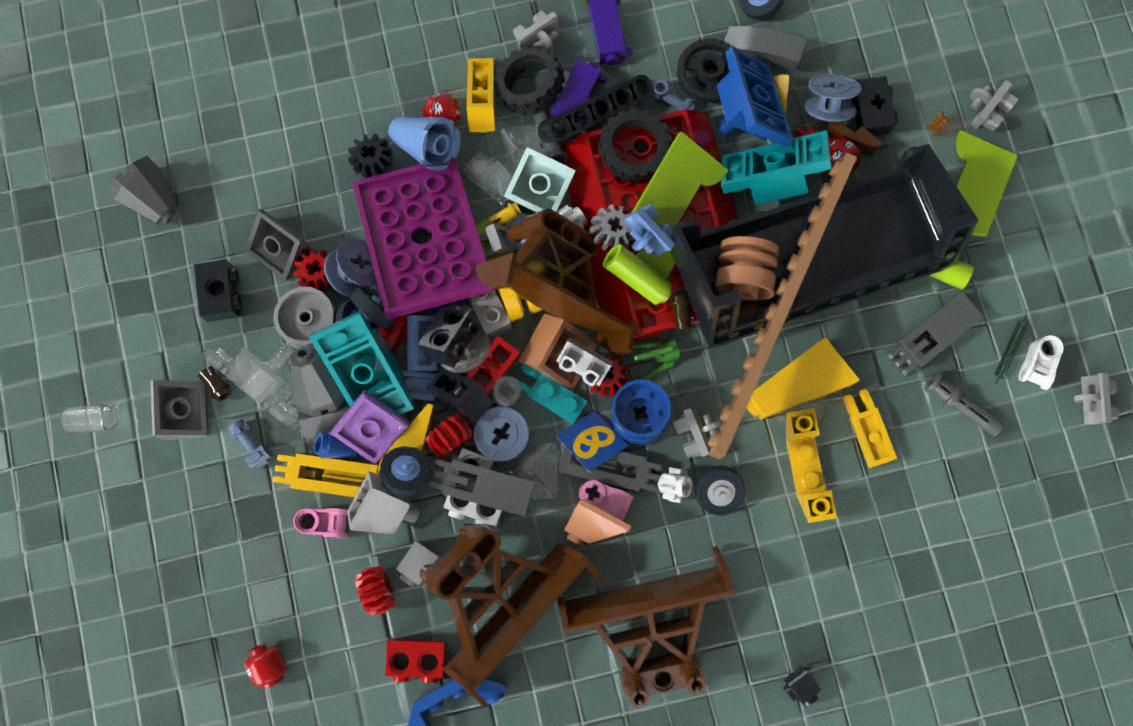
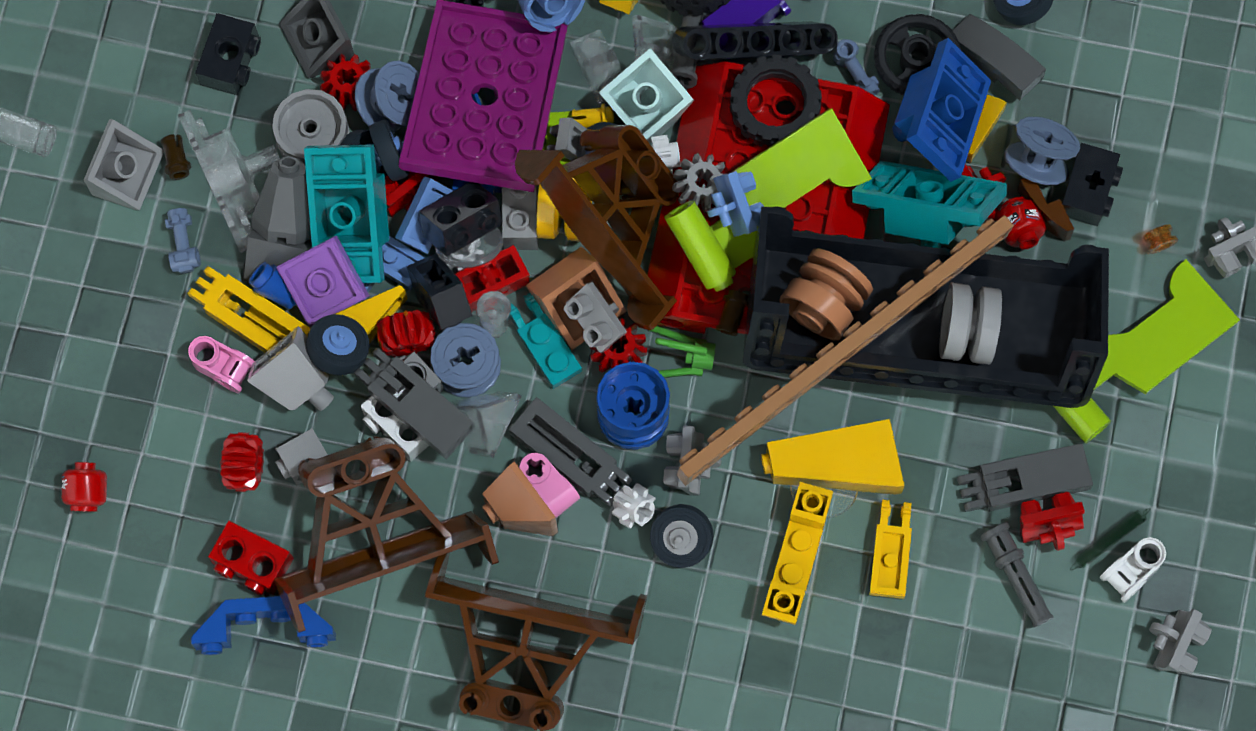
camera: 30 degrees right, 5 degrees down
blue sticker [556,410,629,472] -> none
none -> light grey wheel [939,282,1002,365]
none -> red hips [1020,492,1085,551]

